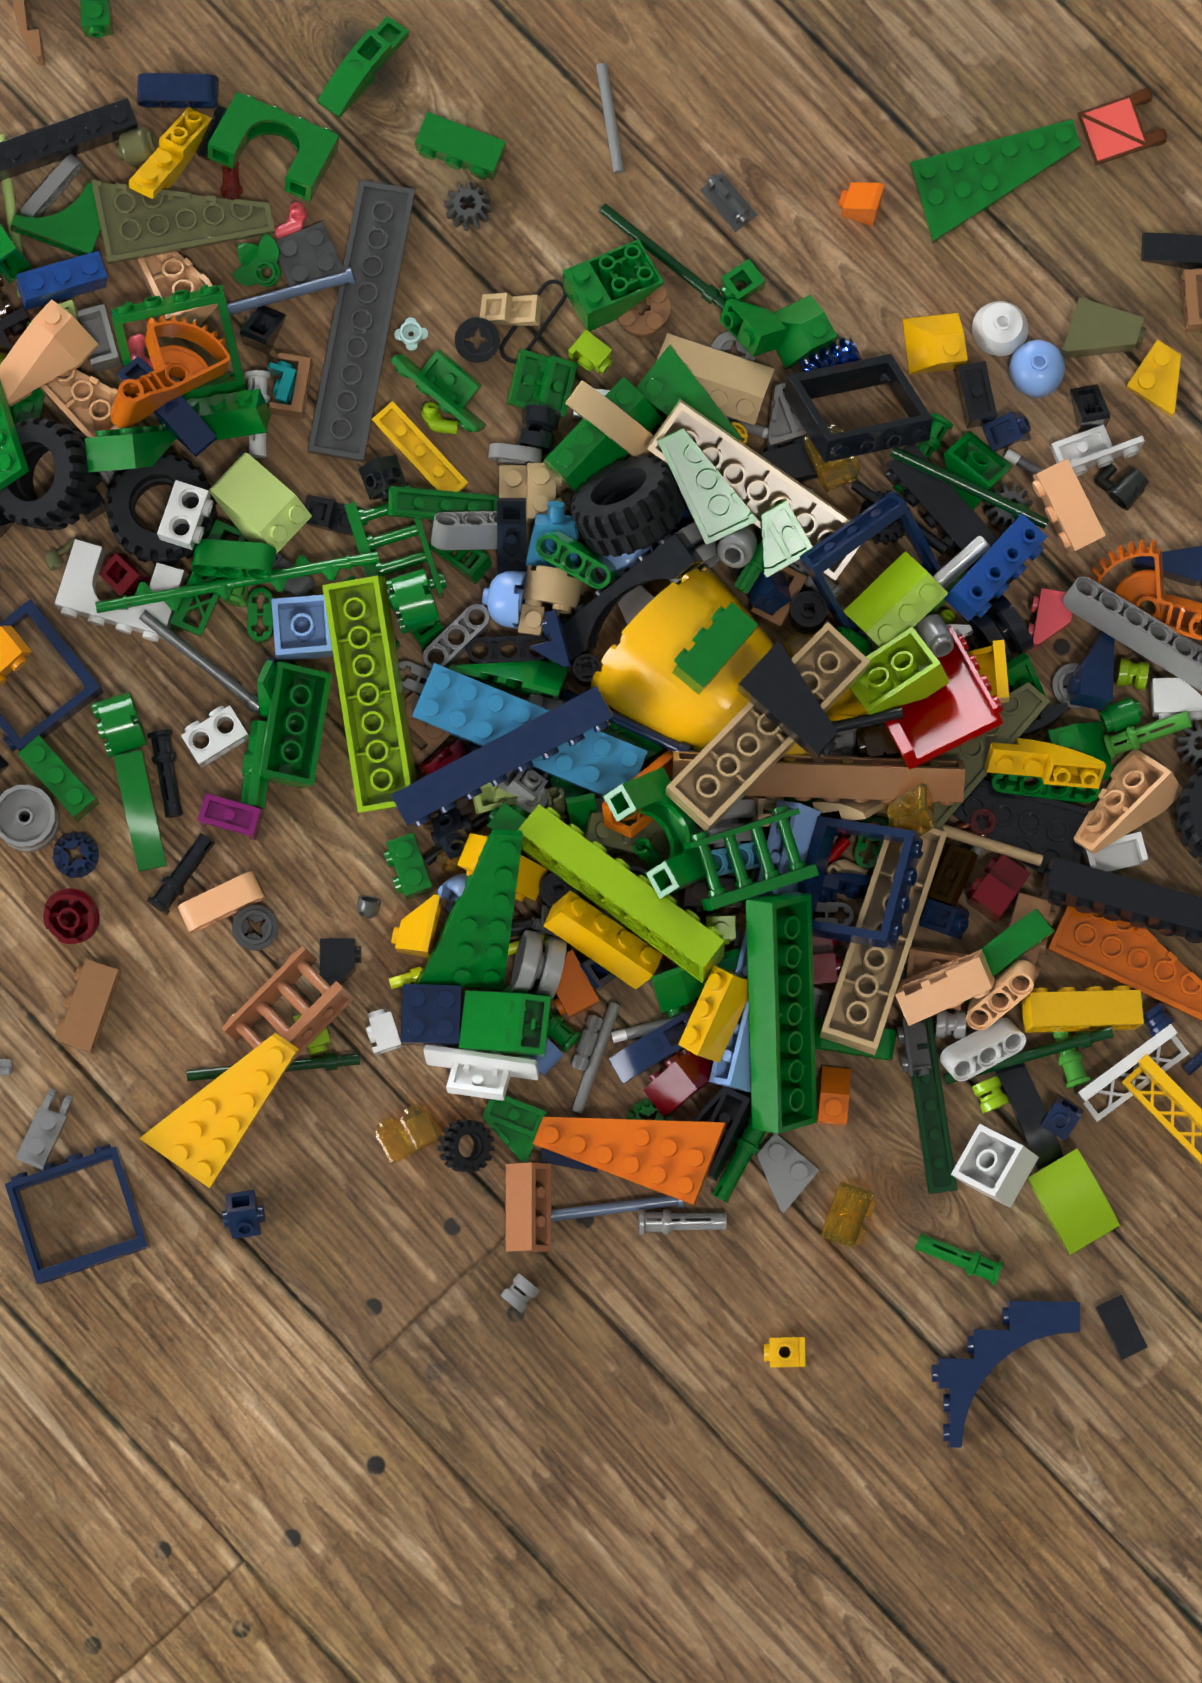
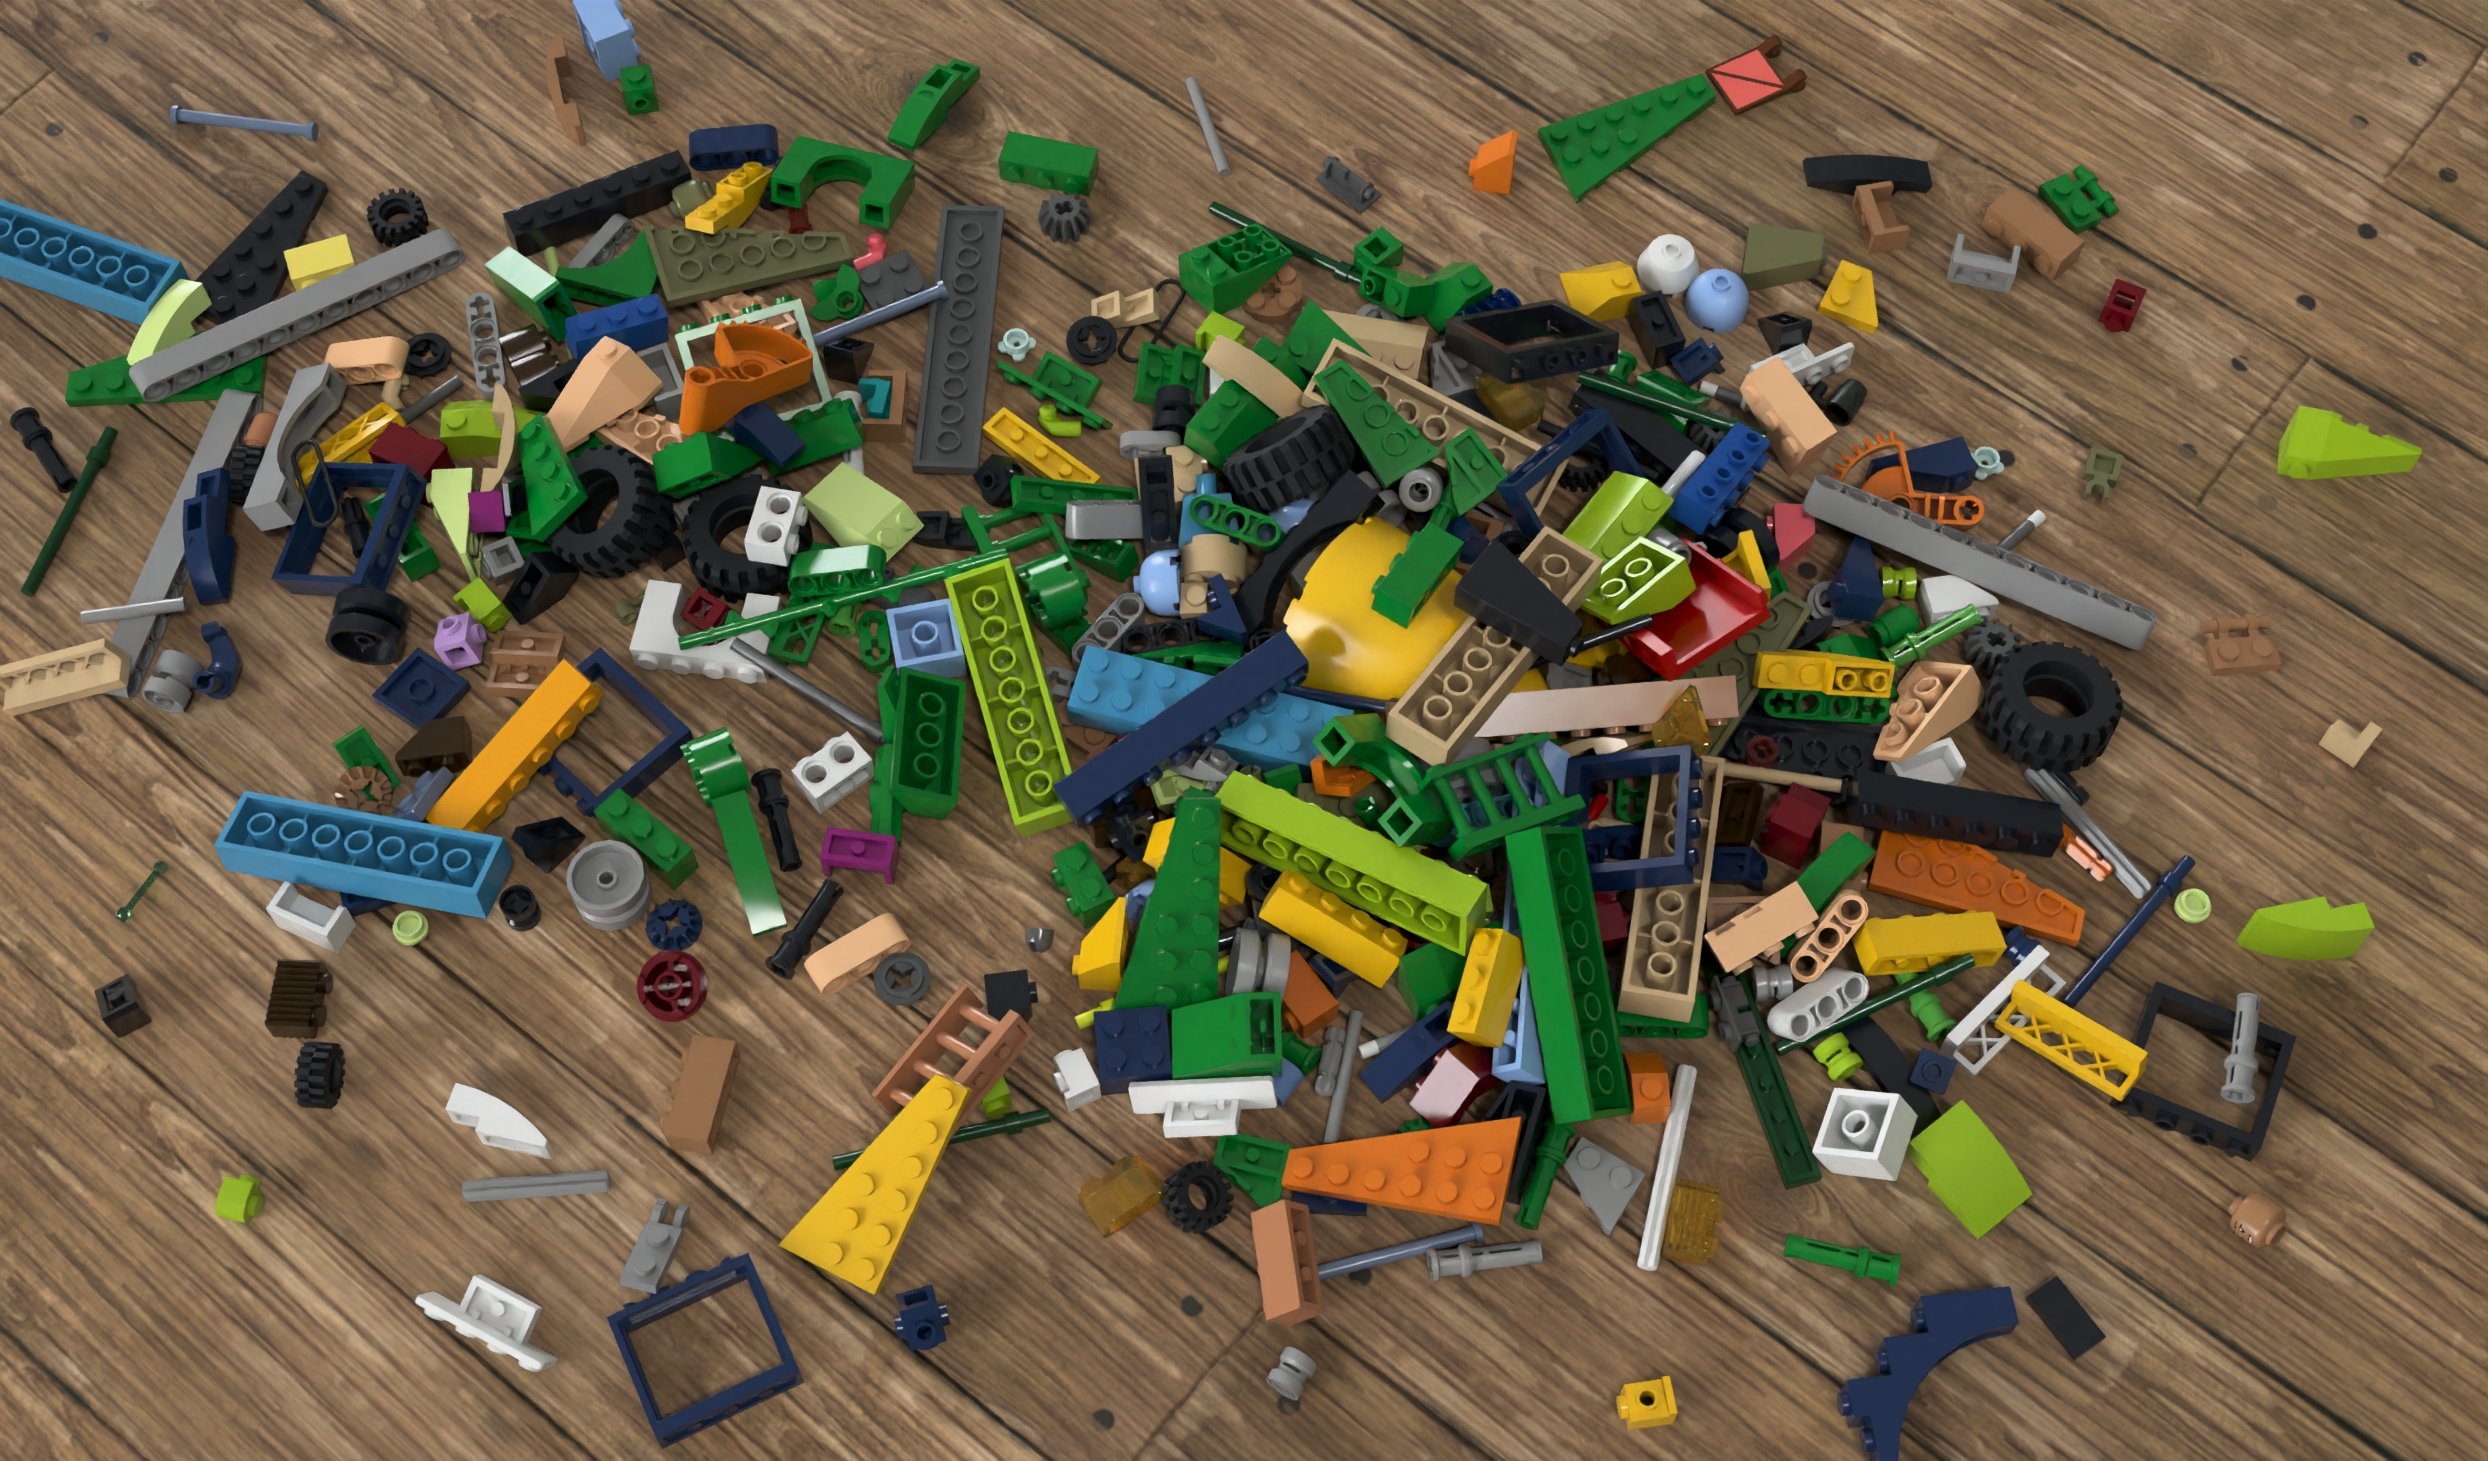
camera: 10 degrees left, 20 degrees down
none -> white axle [1637,1064,1697,1271]

